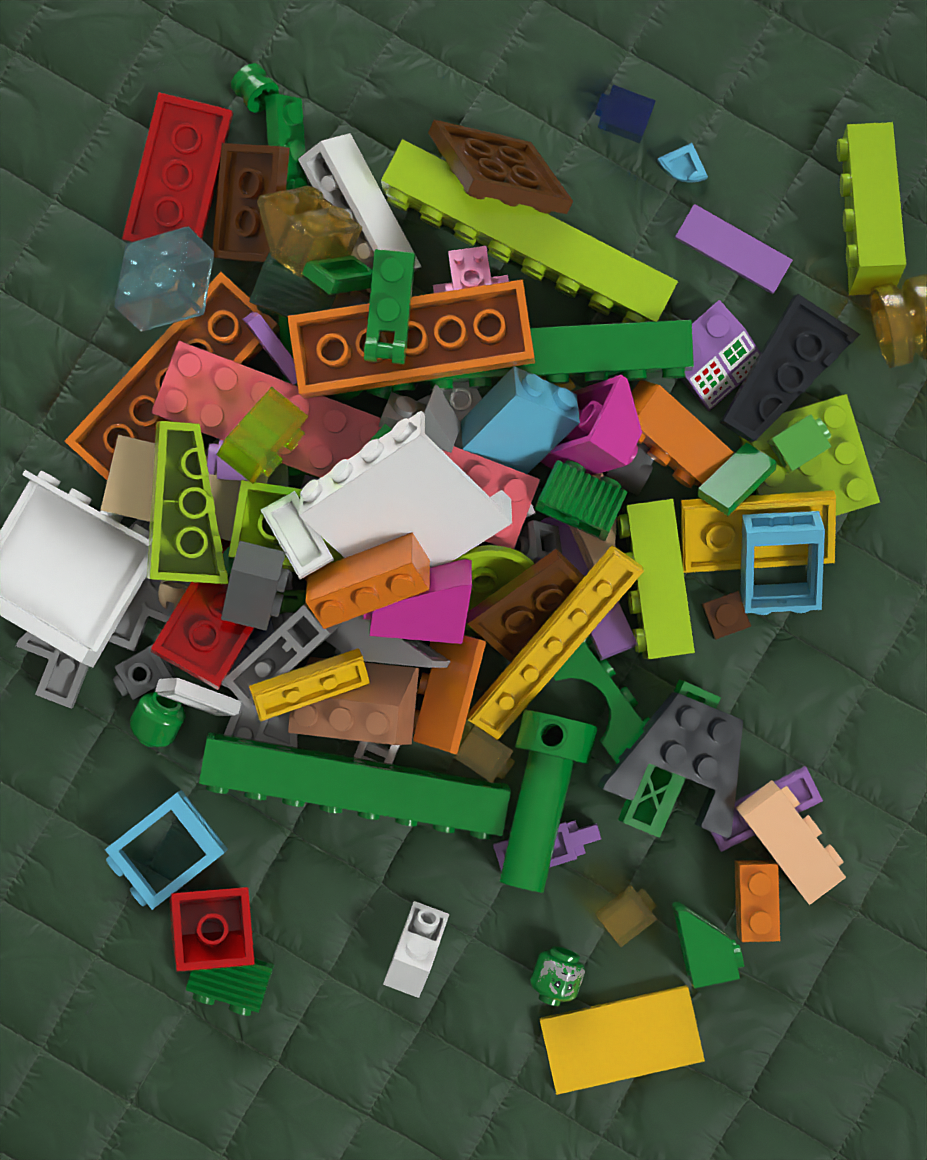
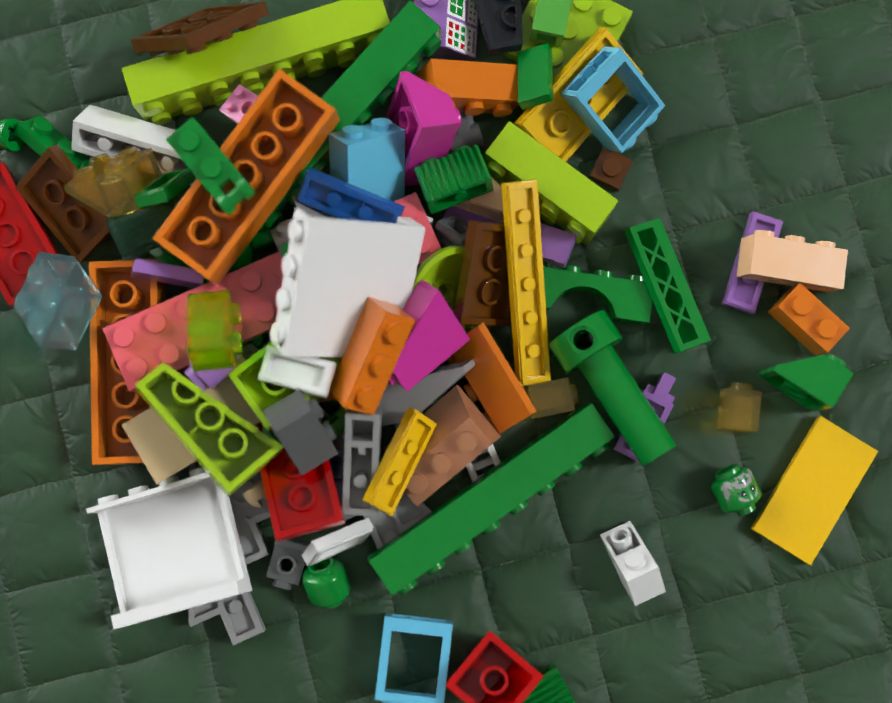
camera: 45 degrees left, 5 degrees down
black wing [598,691,743,839] -> none
none -> blue tile [296,167,405,223]

